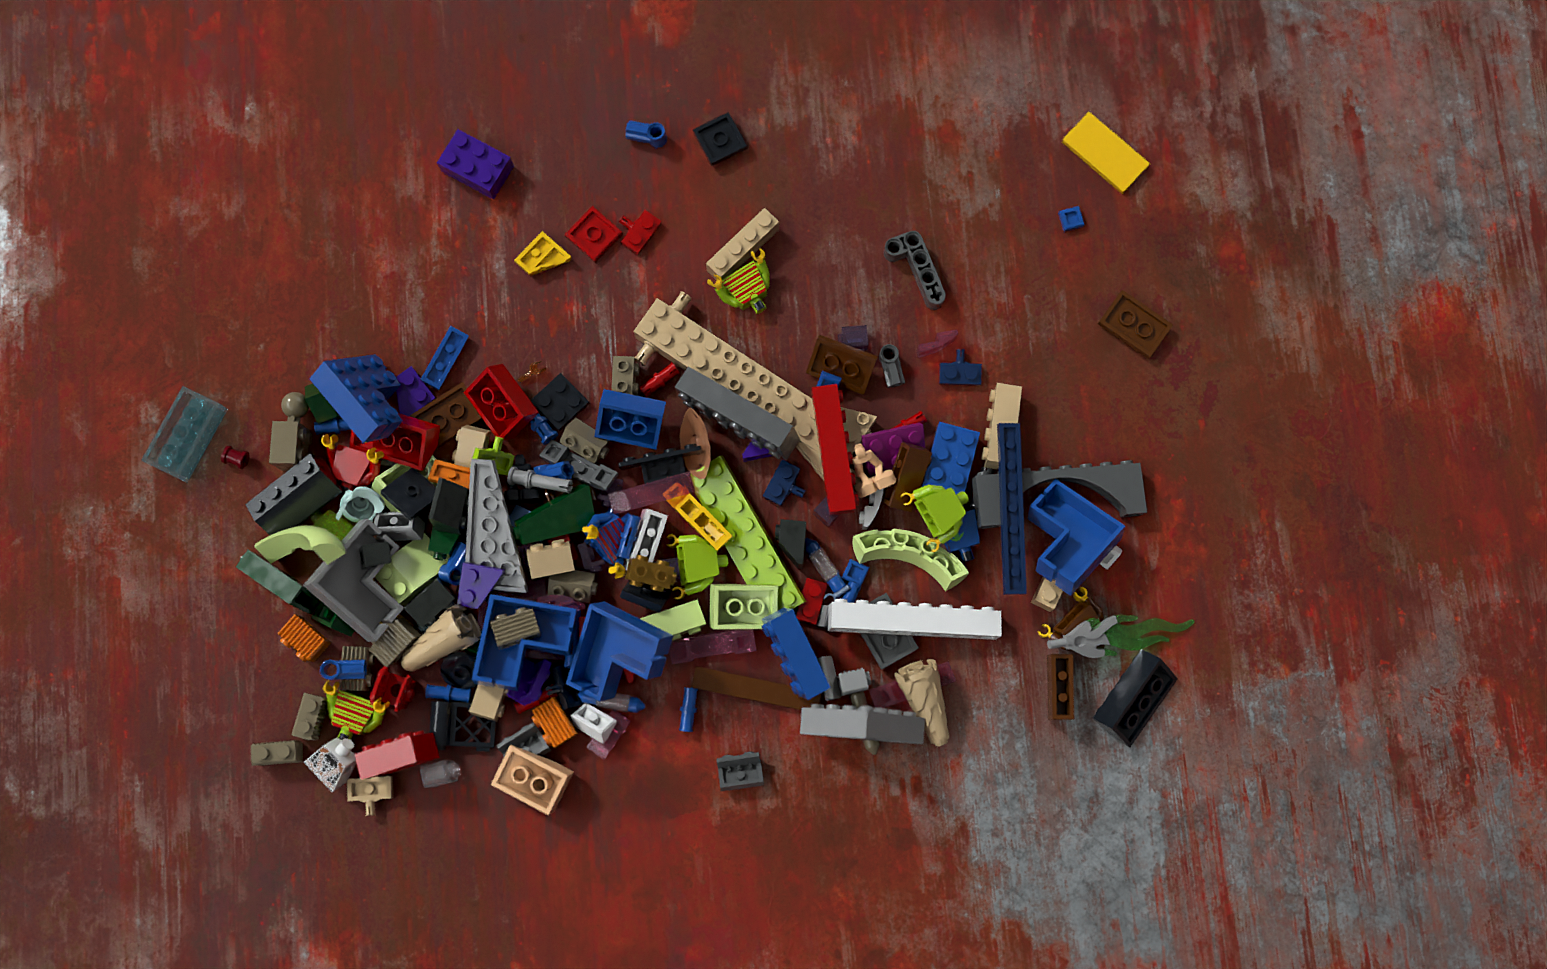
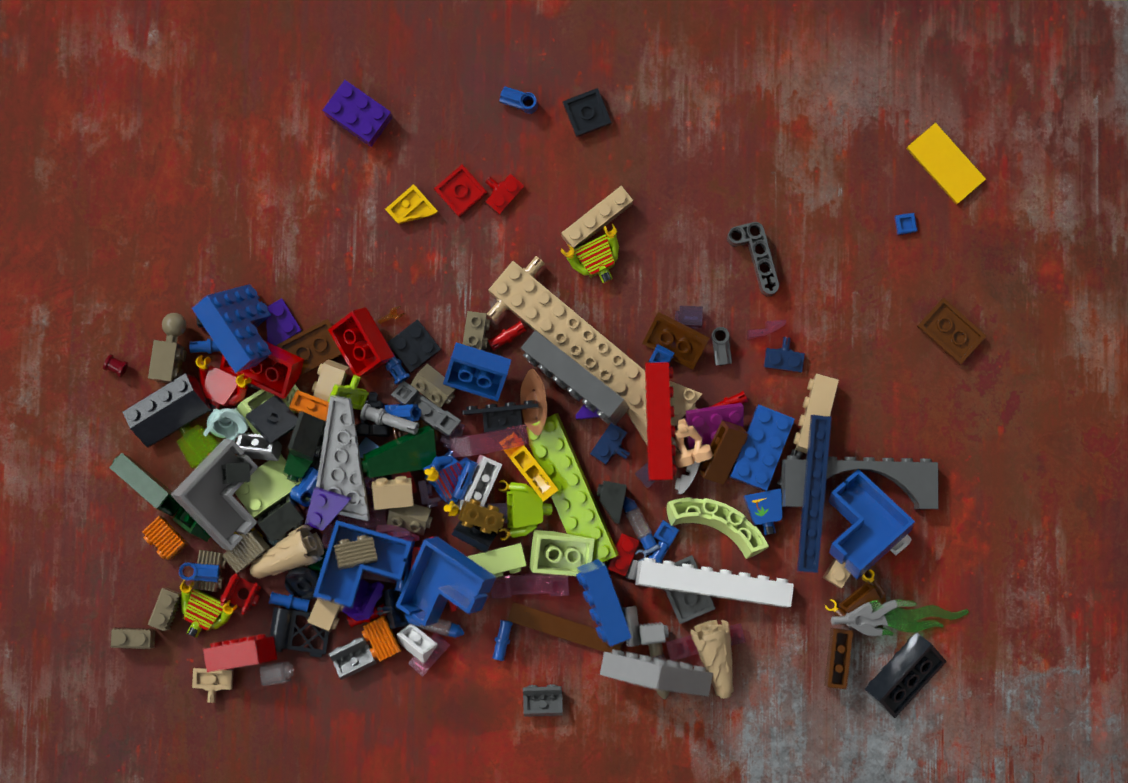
camera: 10 degrees right, 5 degrees up
clear light blue brick [141,386,228,483] -> none
yellowish green brick [255,525,346,565] -> none
white torso [304,738,356,792] -> none
dark green slope [305,384,339,425] -> none
blue plate [420,326,469,390] -> none
light nougat slope [491,745,574,815] -> none
lime torso [901,485,969,552] -> none

